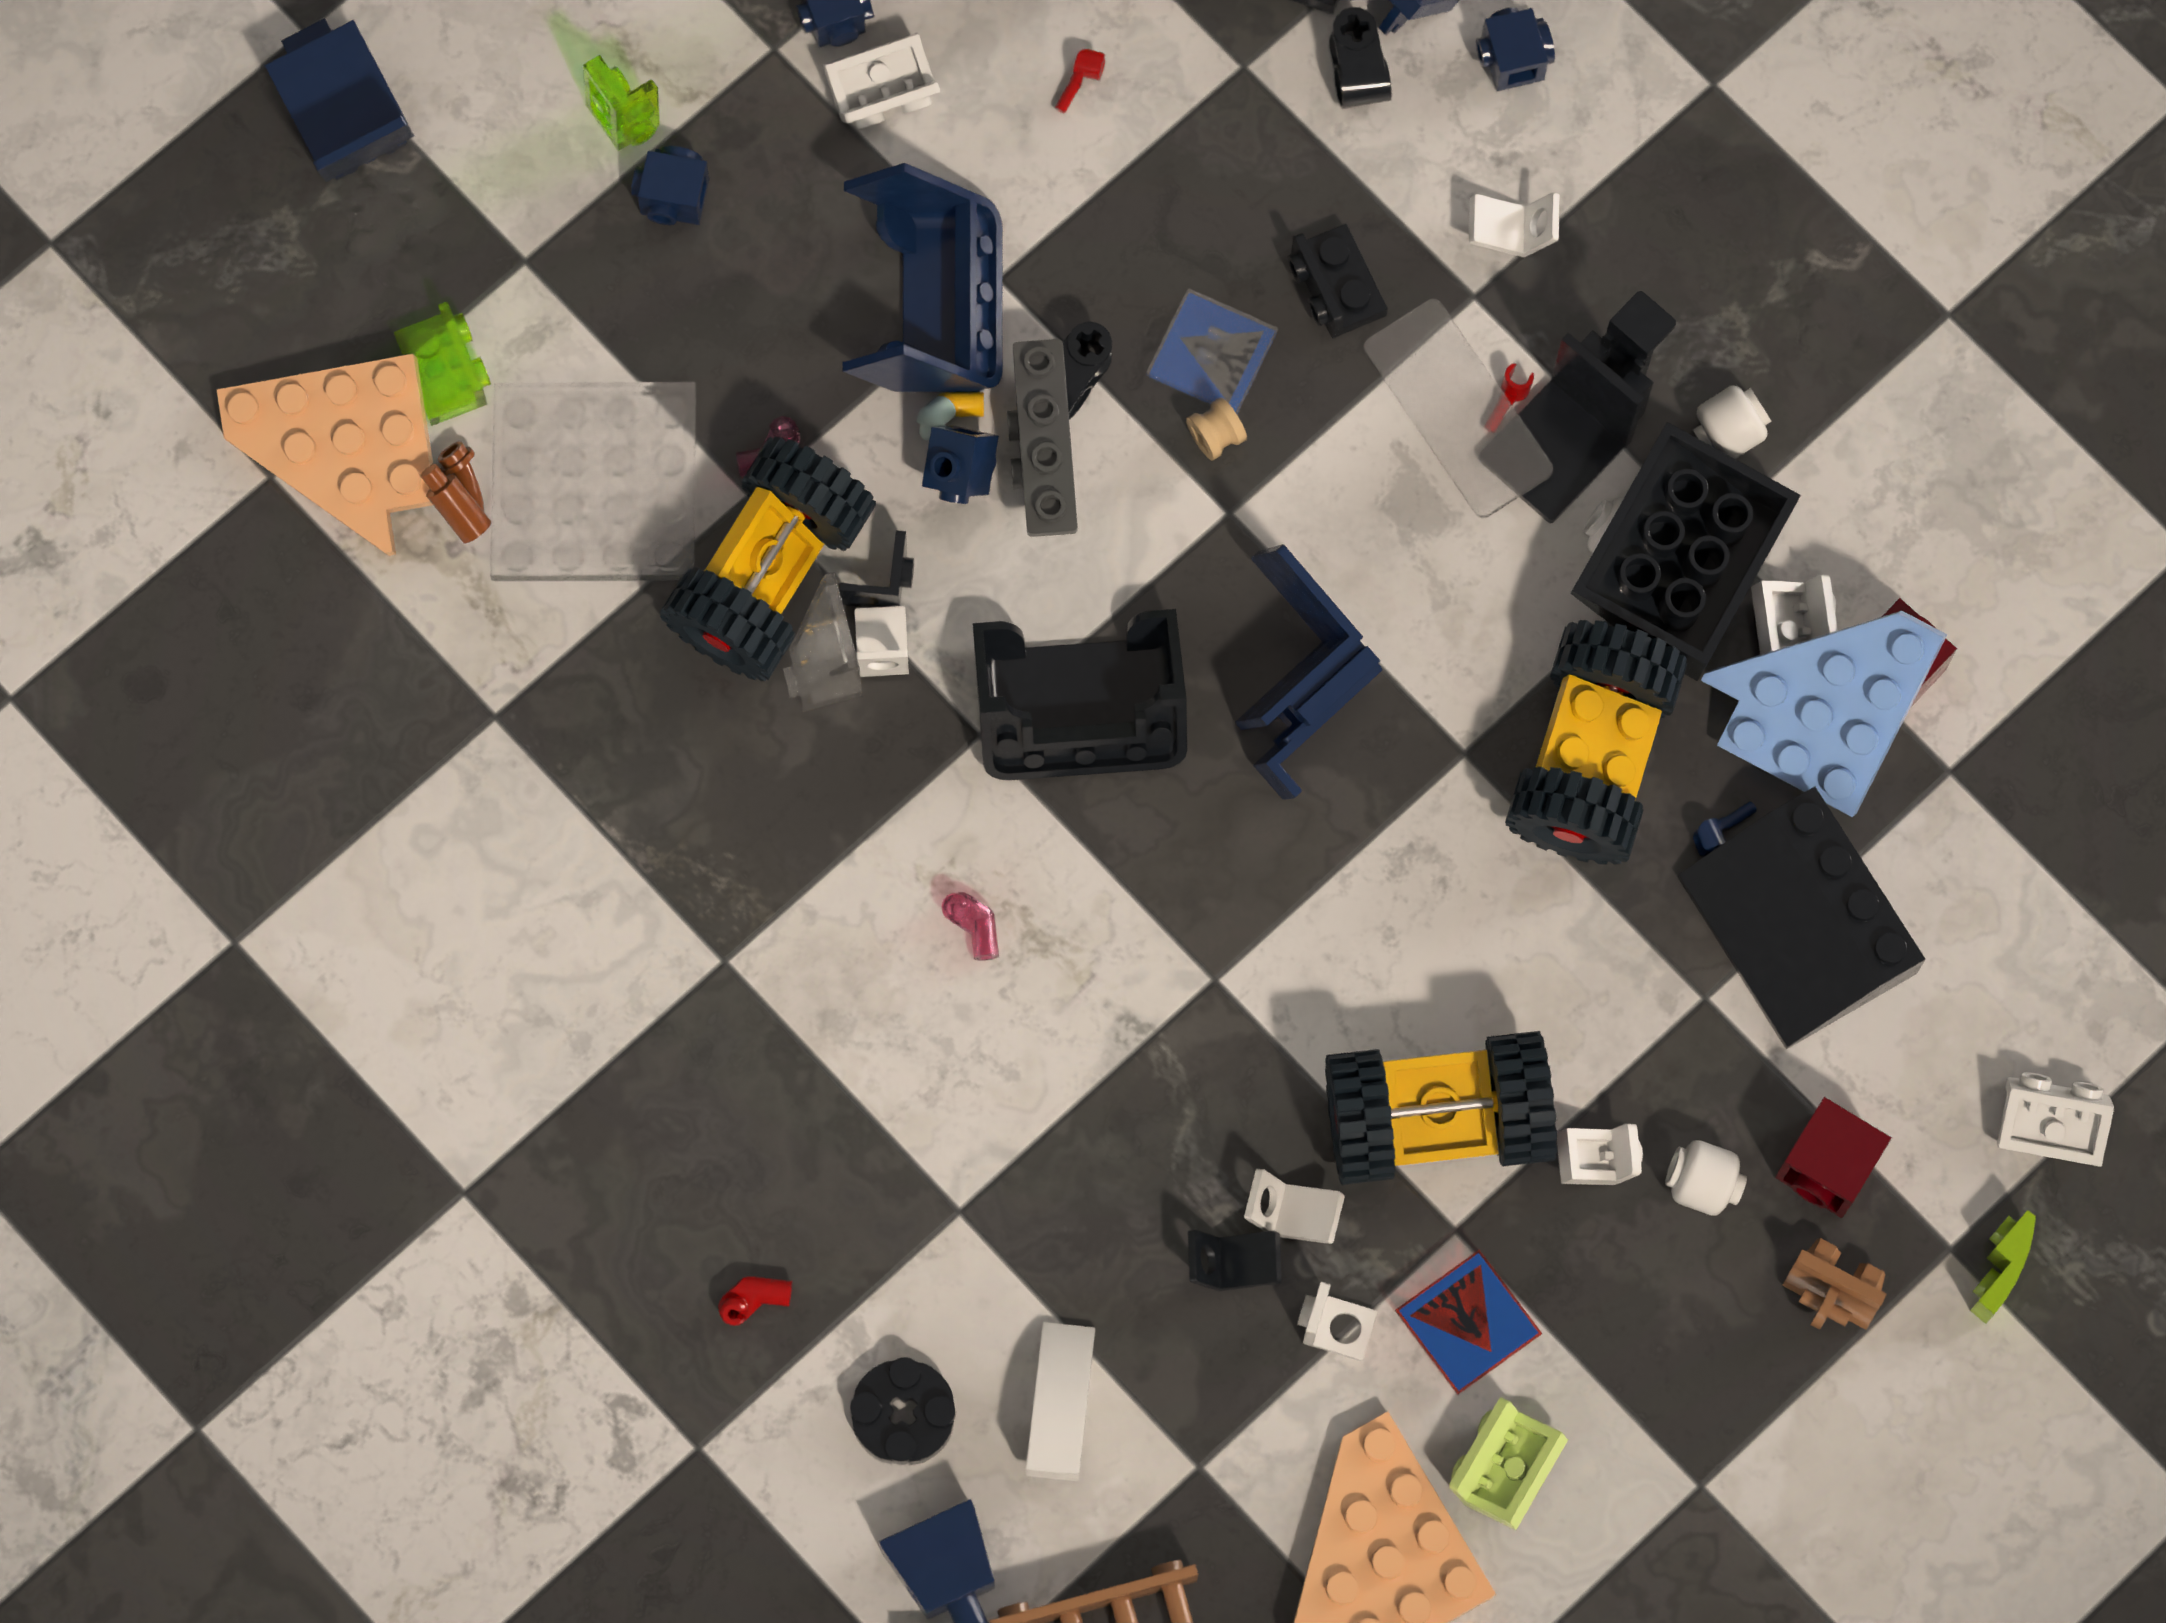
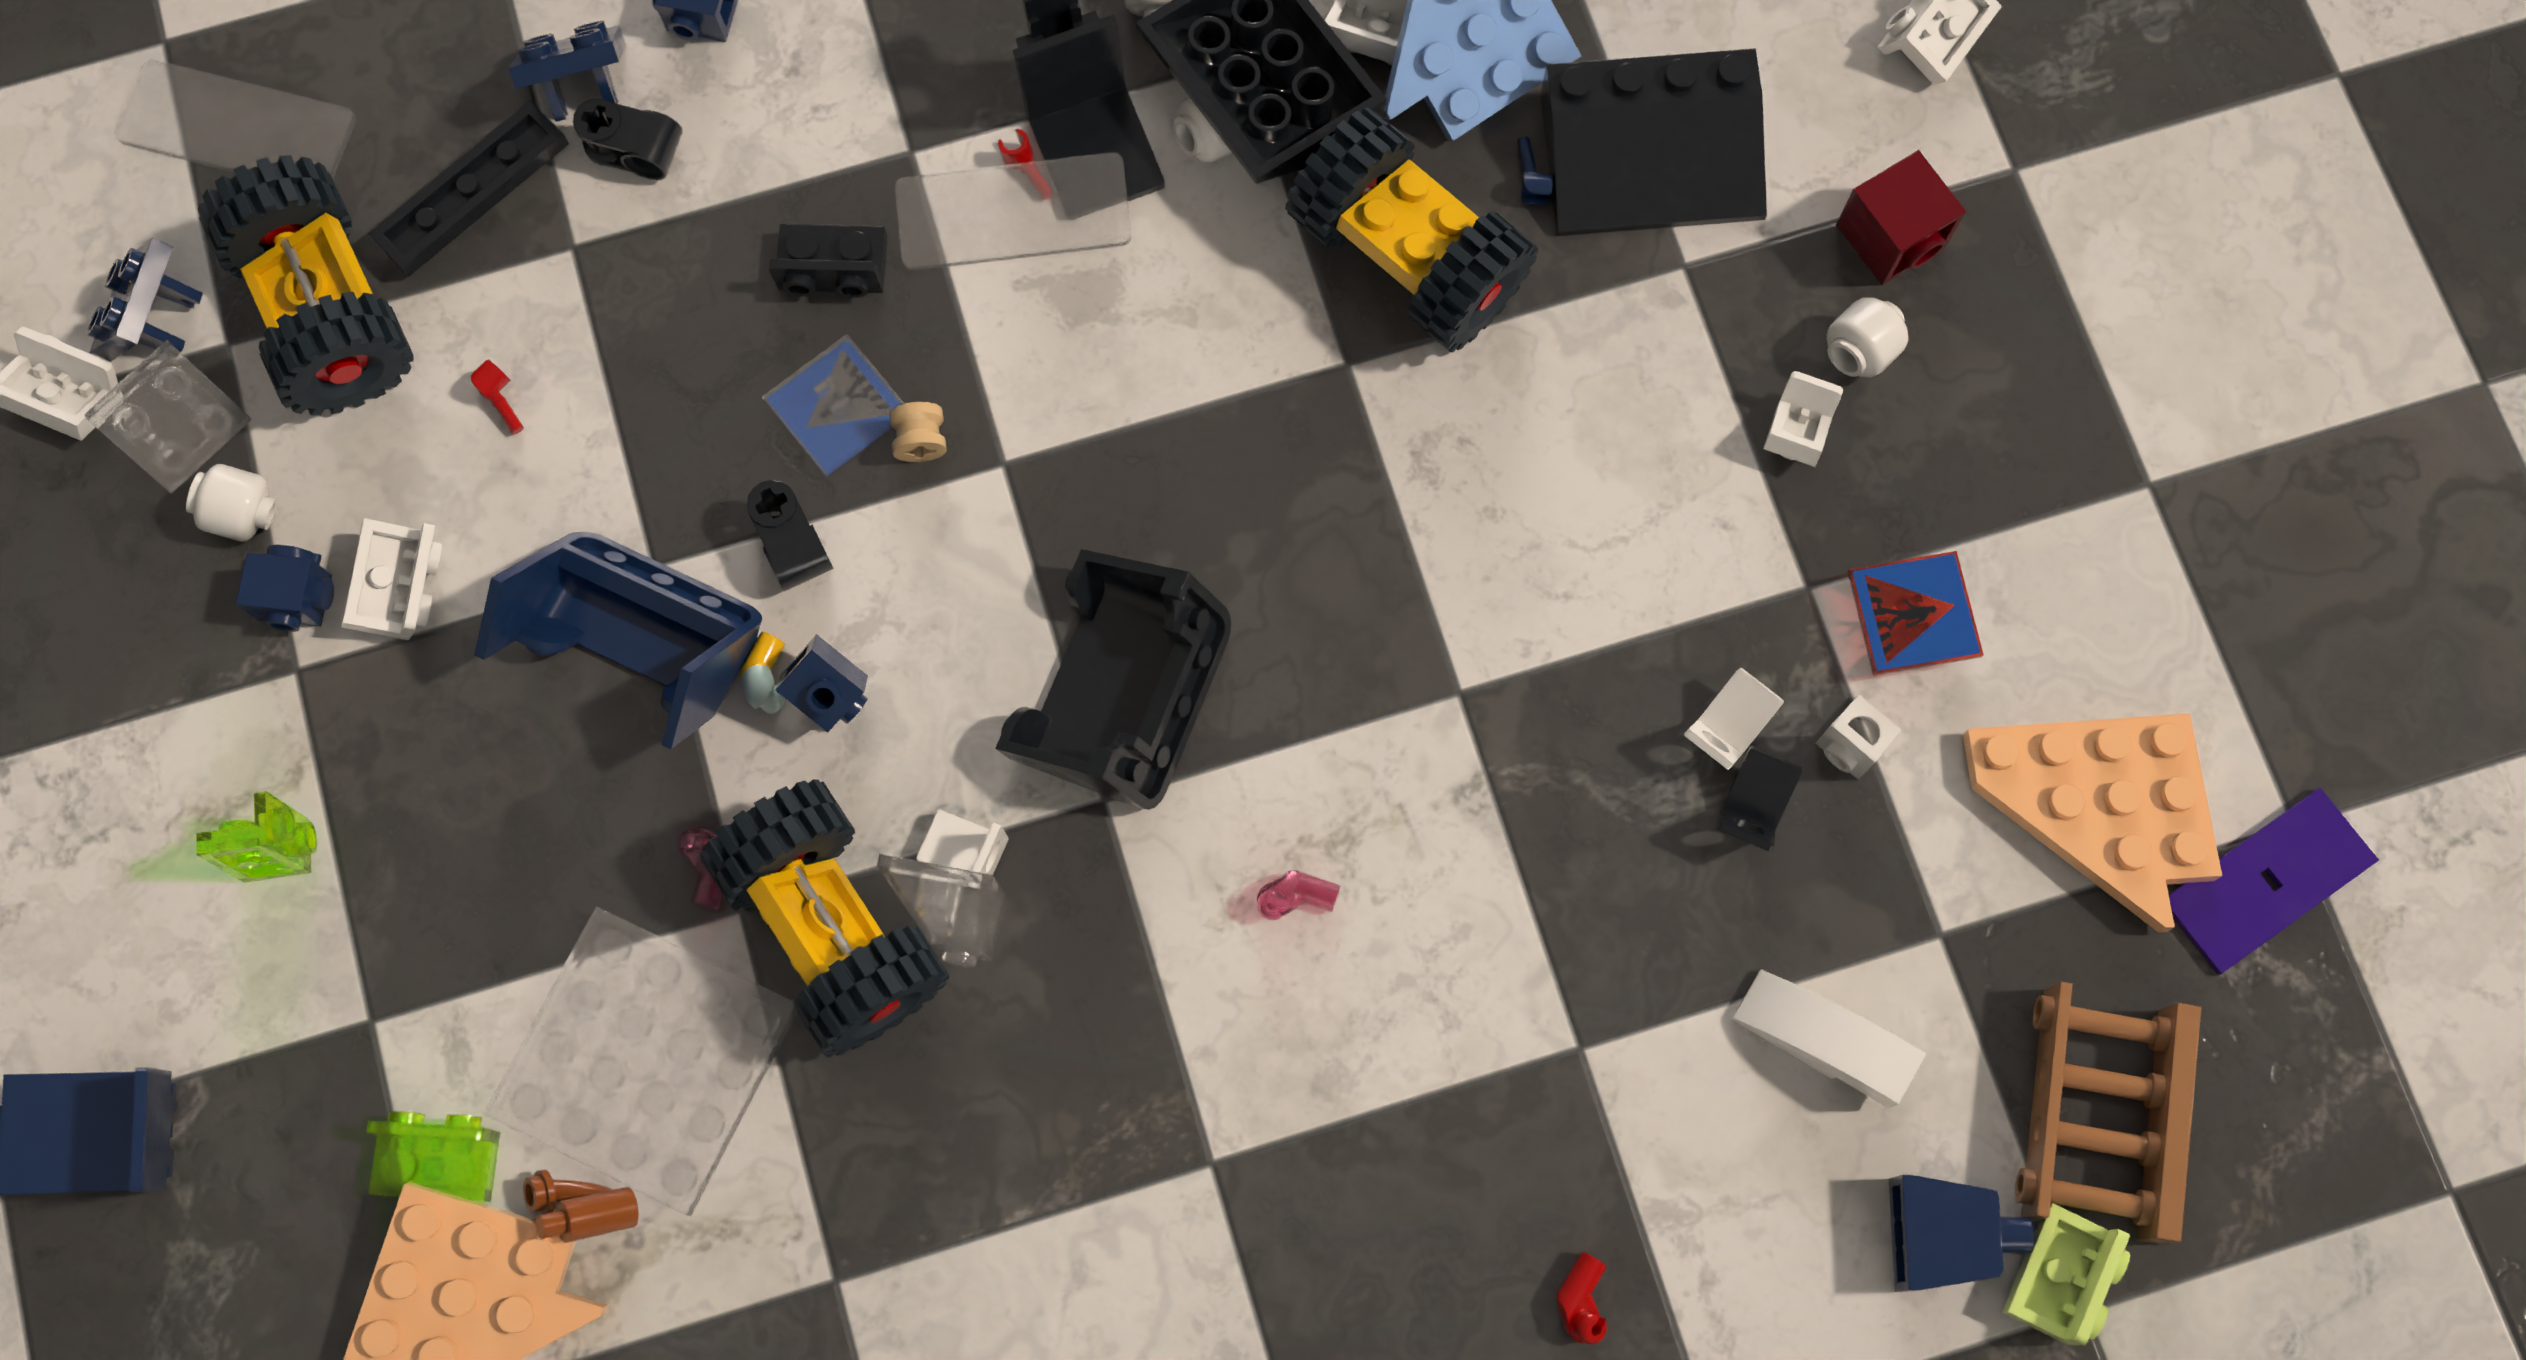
camera: 60 degrees left, 0 degrees up
dark blue brick [631,146,709,225] -> none
black bracket [838,530,914,608] -> none
black plate [850,1357,956,1465] -> none
dark grey bracket [1007,339,1078,537] -> none
dark blue piece [1235,544,1383,800] -> none
plate [1325,1031,1557,1185] -> none
yellowish green bracket [1449,1398,1568,1530] -> none
white bracket [1469,193,1559,258] -> none
medium nougat hips [1782,1238,1887,1330] -> none
lime slope [1970,1210,2036,1324] -> none

